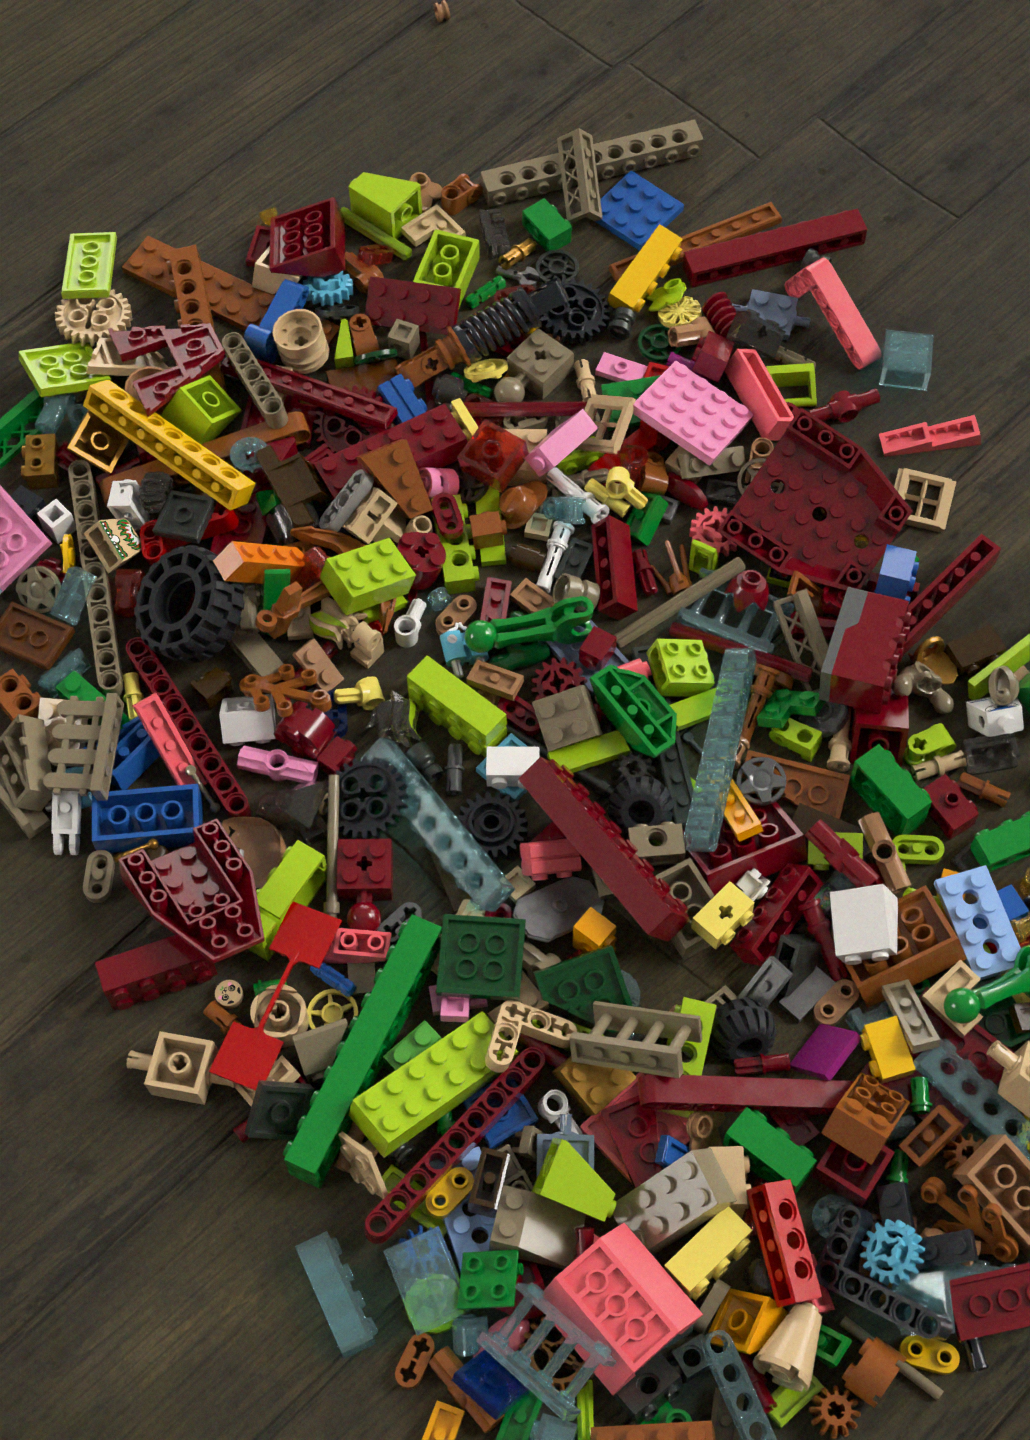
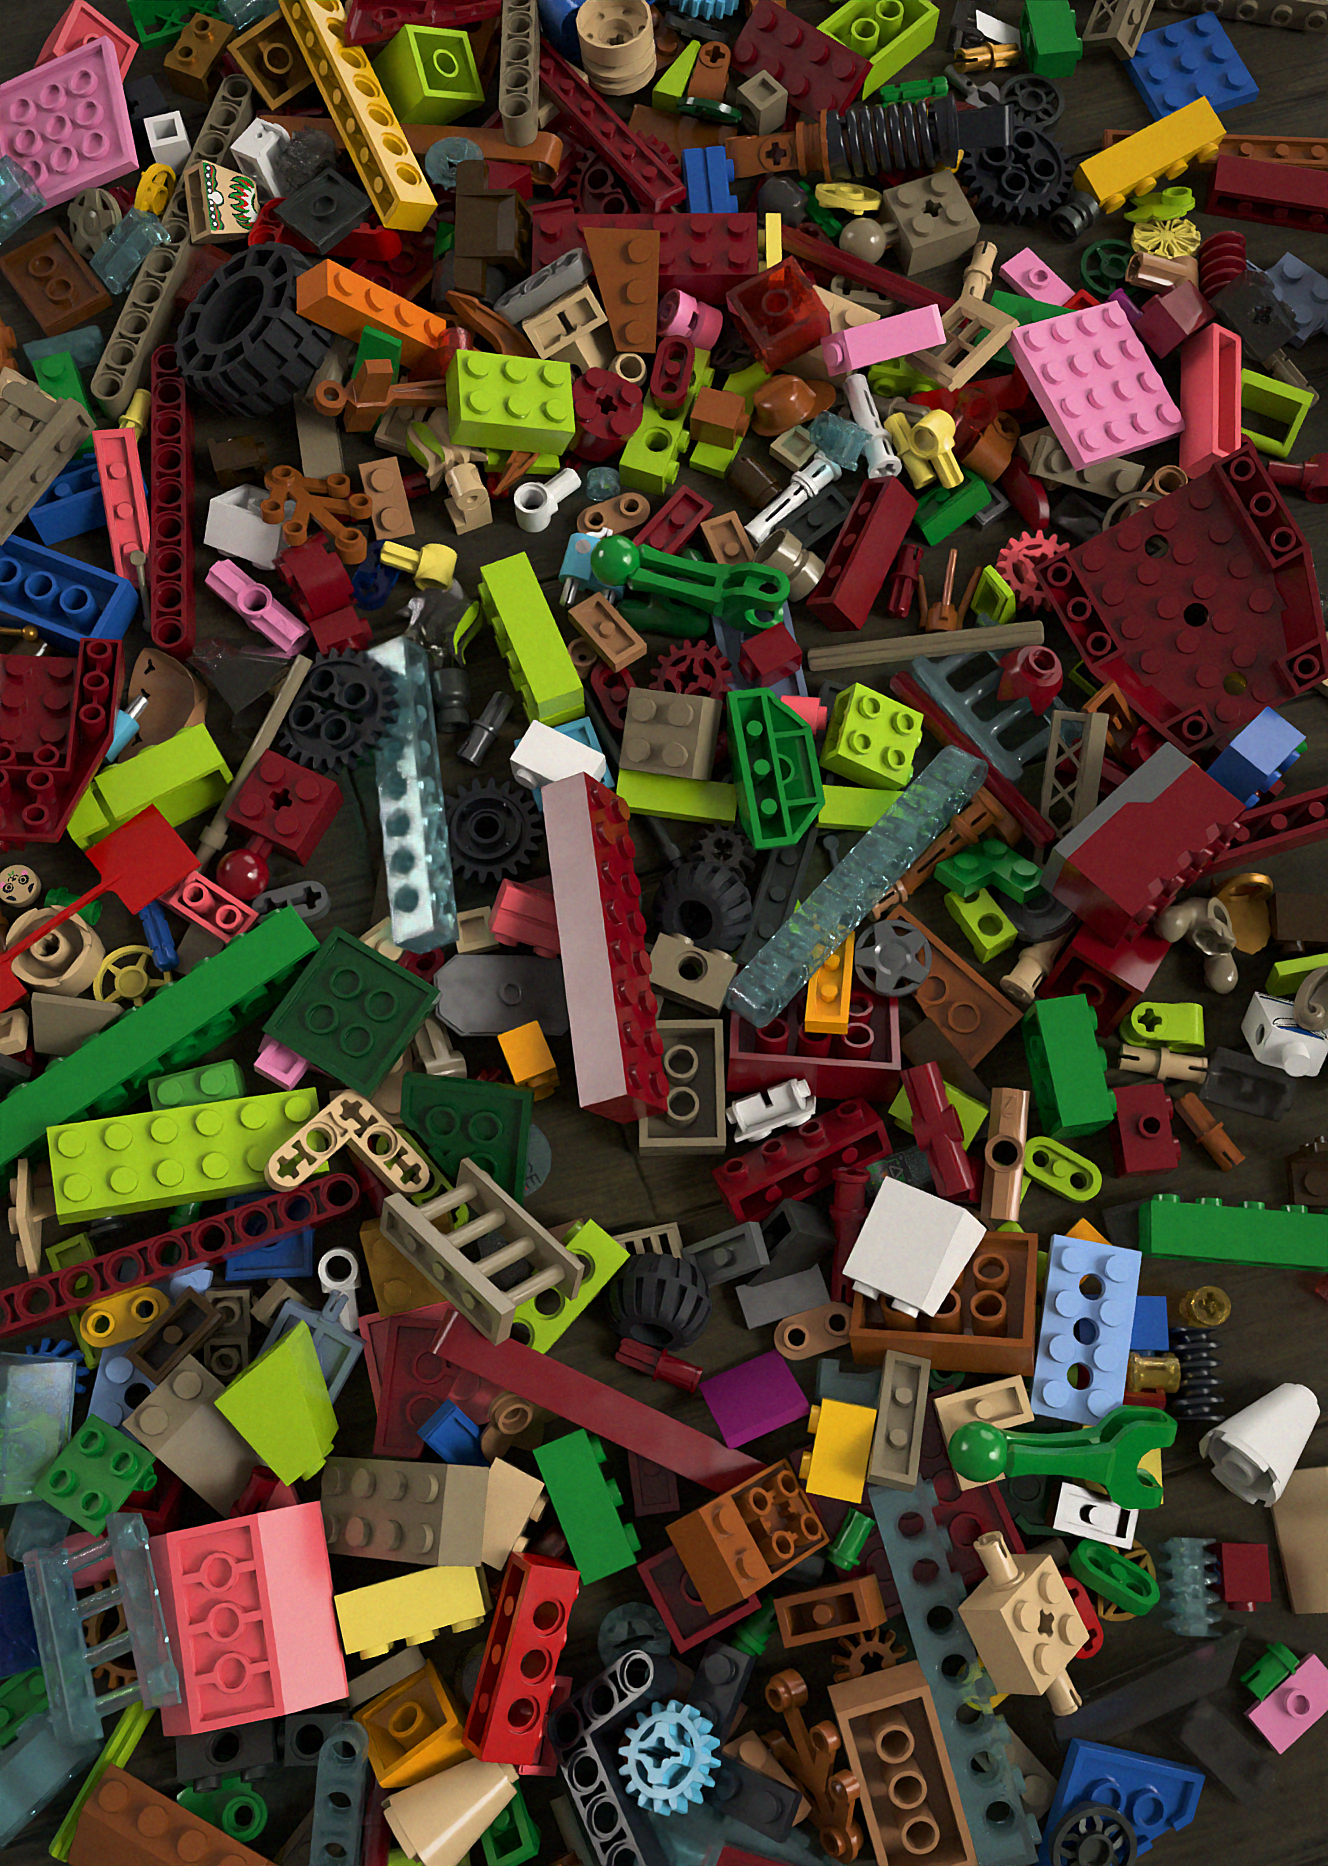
camera: 25 degrees right, 10 degrees up
light yellow brick [691,881,755,950] -> none
none -> white sticker [976,10,1021,50]

